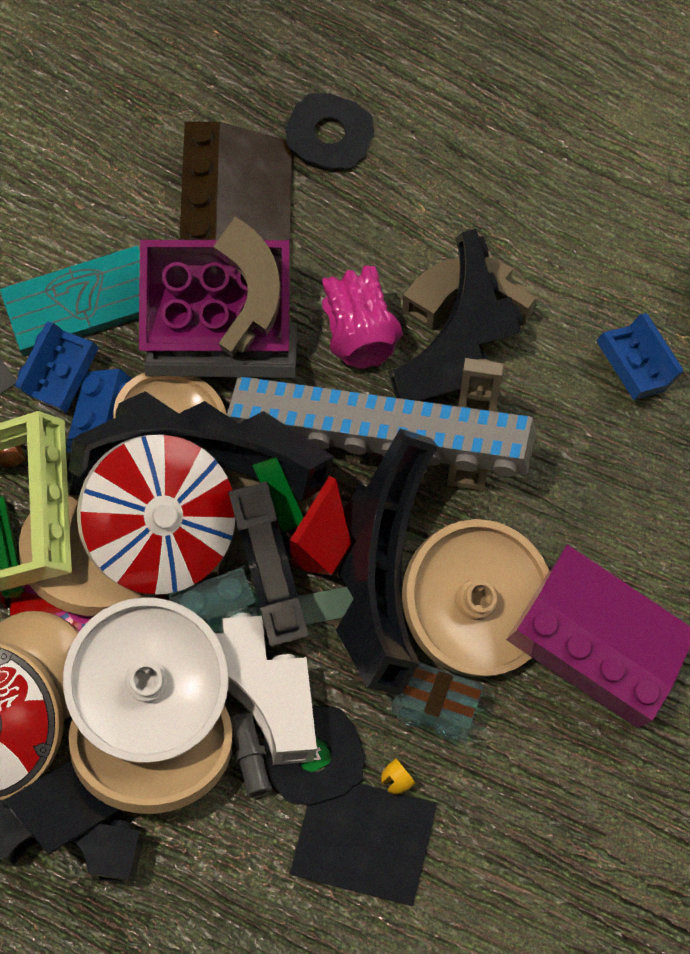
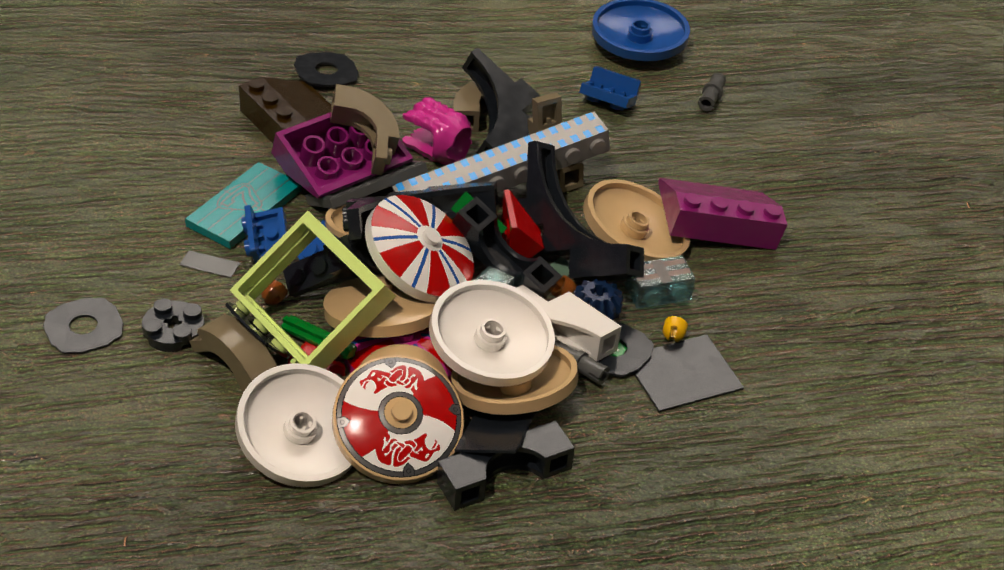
camera: 40 degrees left, 25 degrees down
none -> dark orange hinge [552,275,577,298]
none -> dark blue gear [574,278,623,321]

